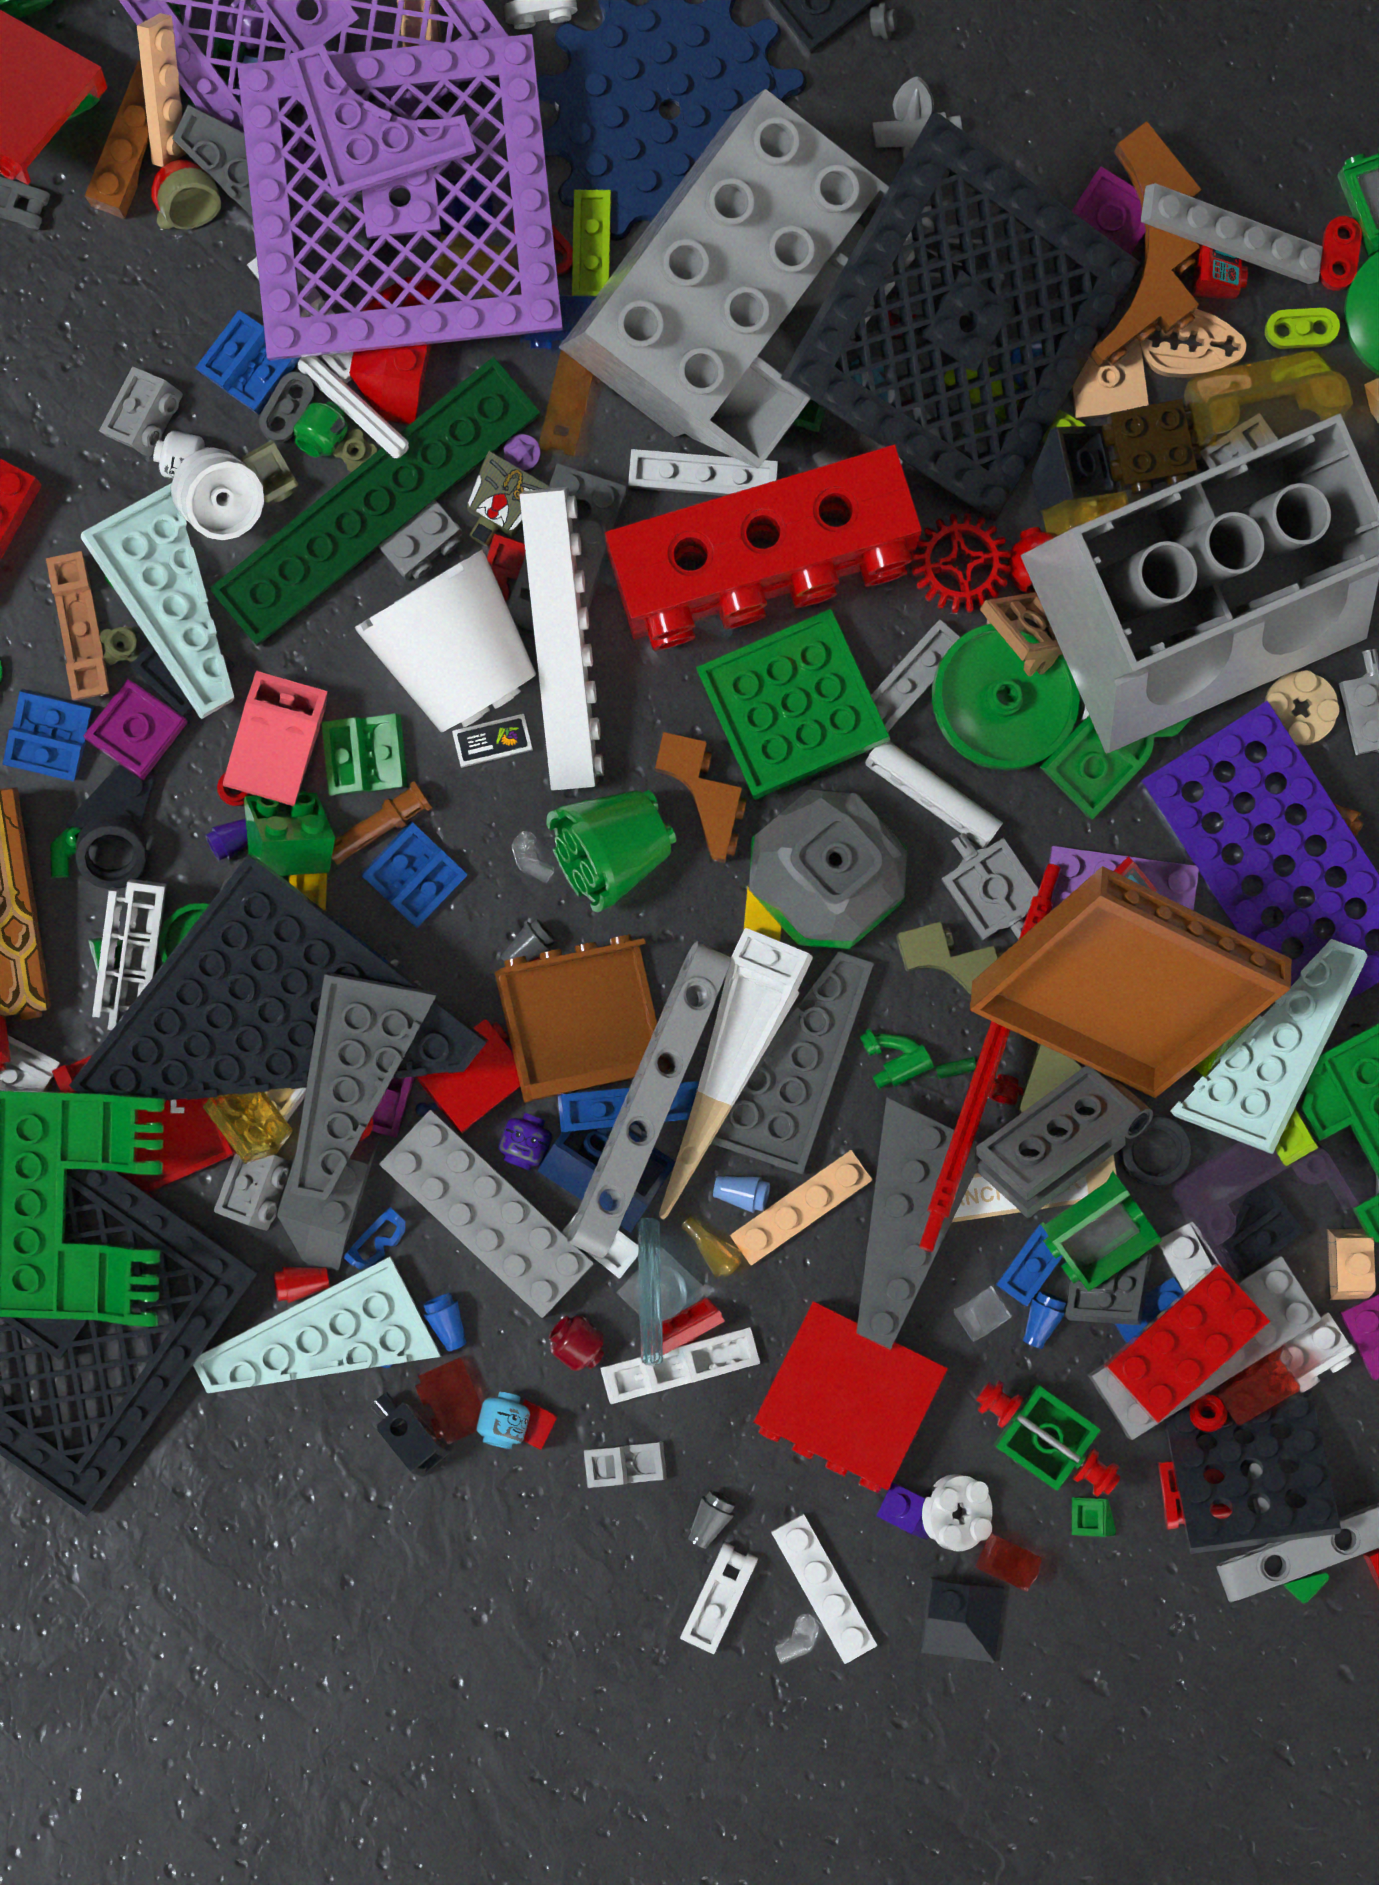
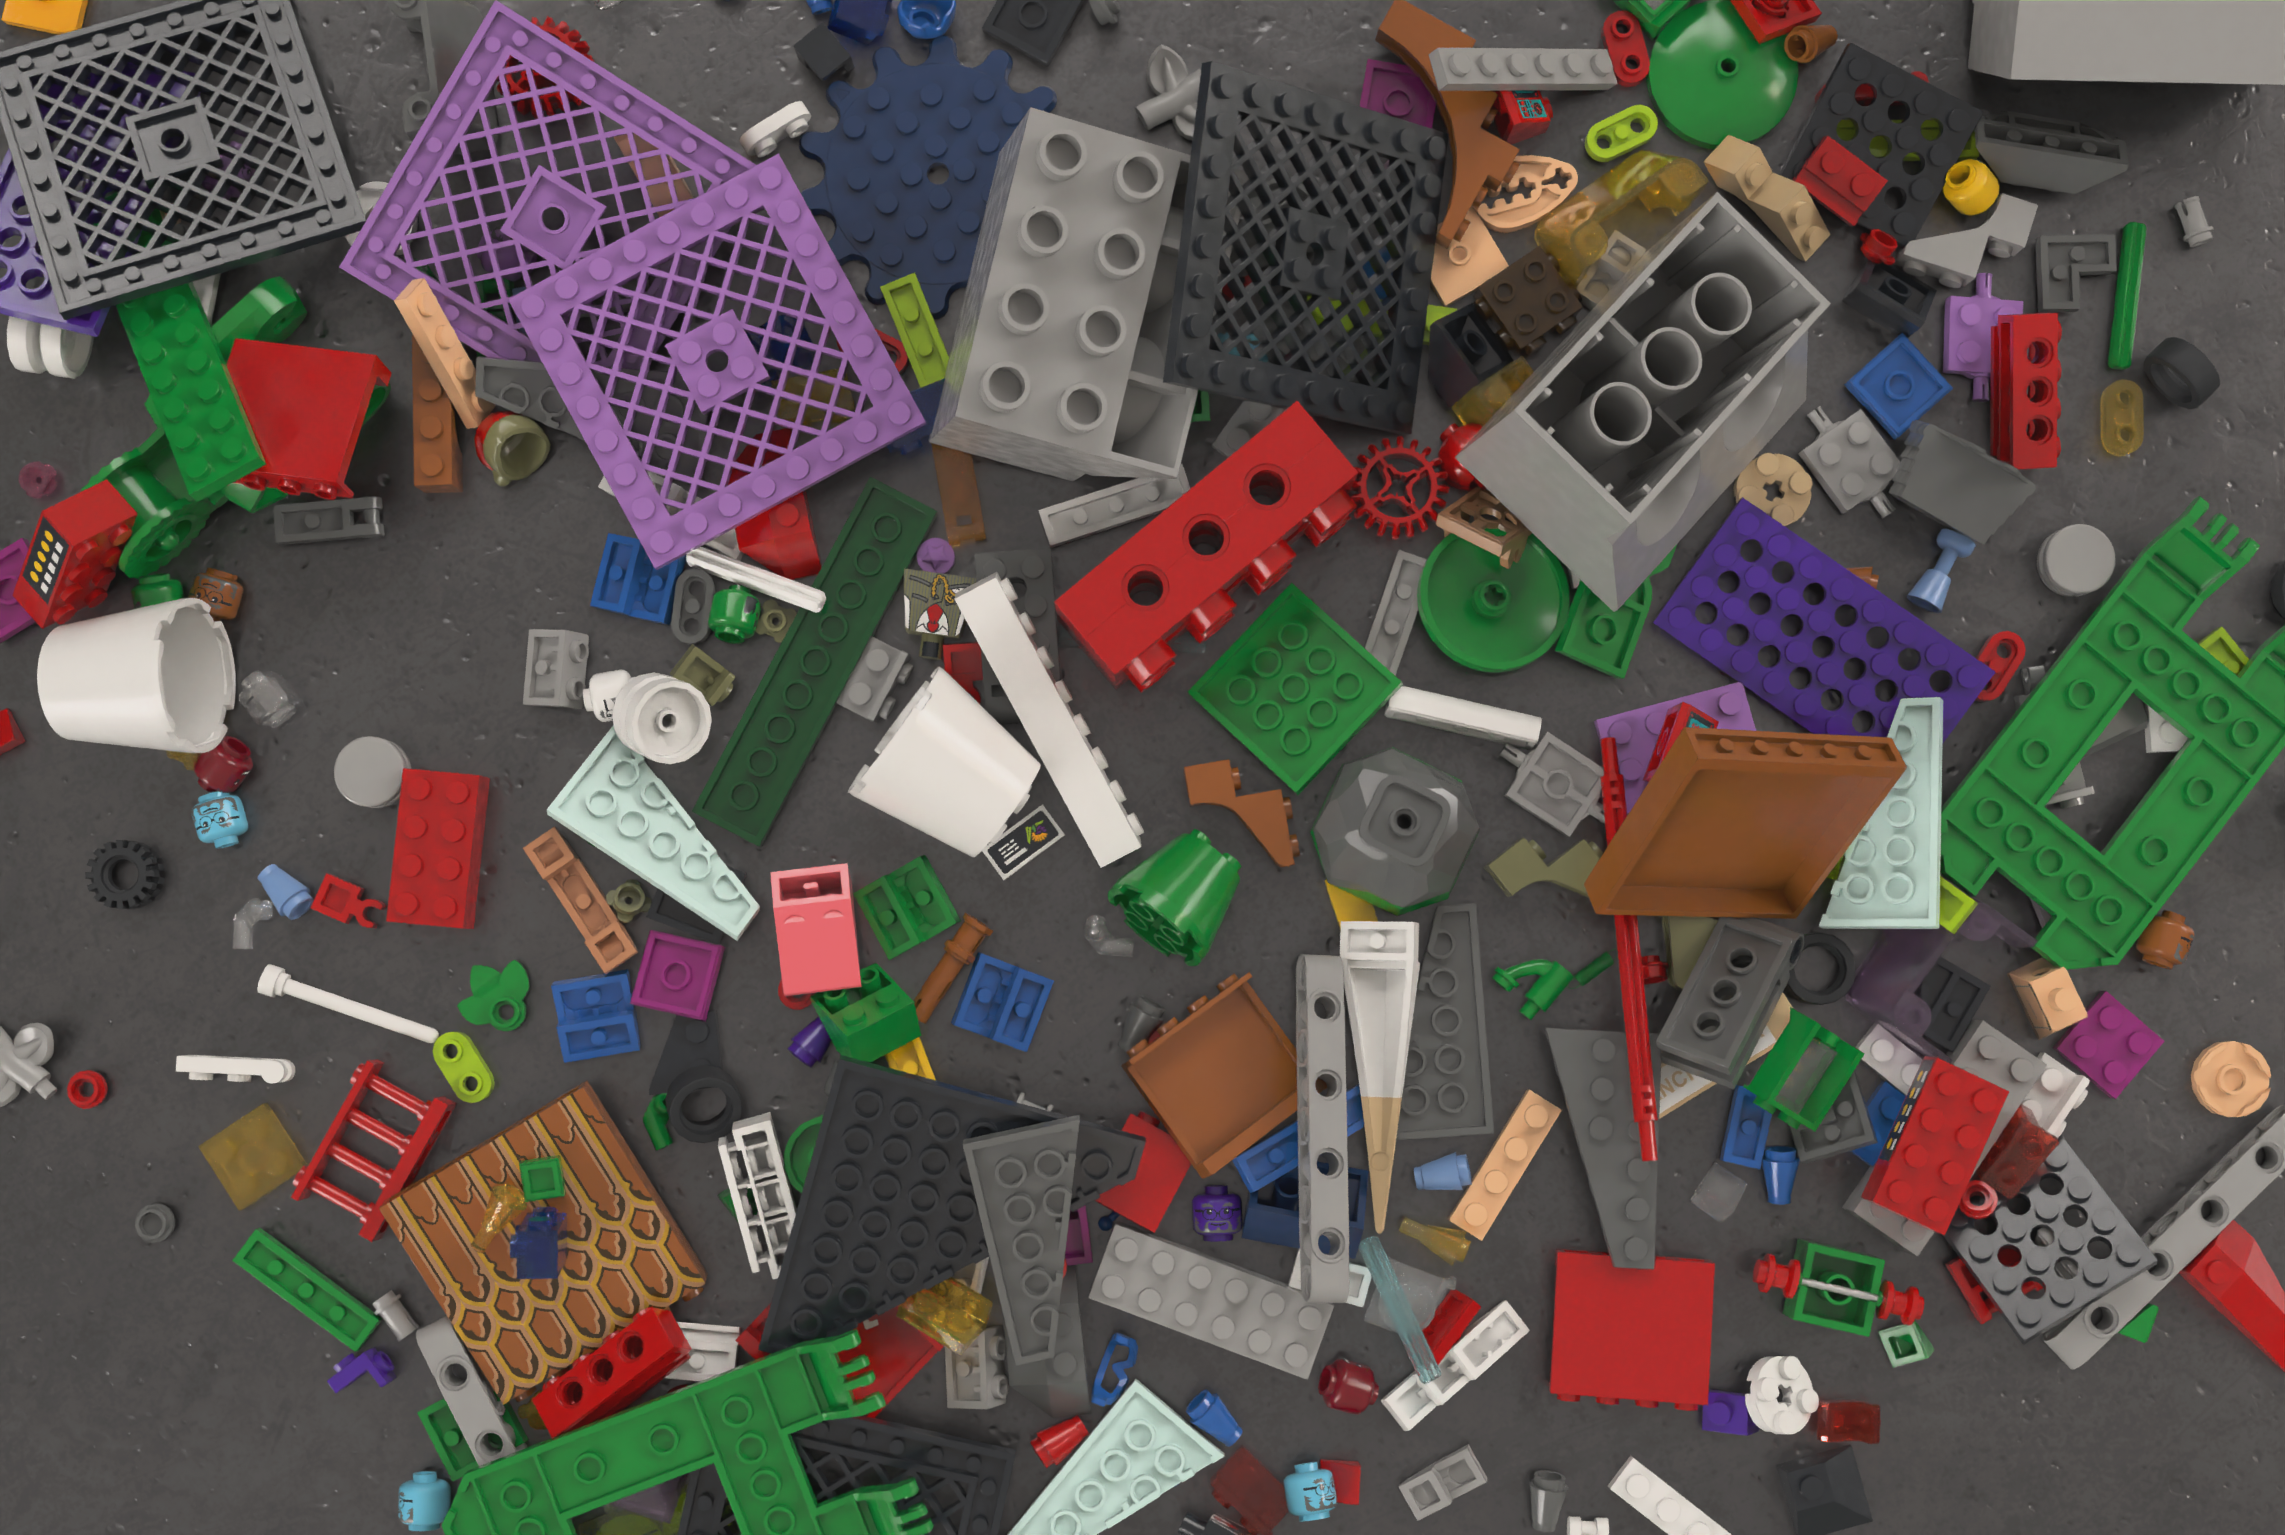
camera: 25 degrees left, 0 degrees up
medium lavender plate [288,43,476,198] -> none

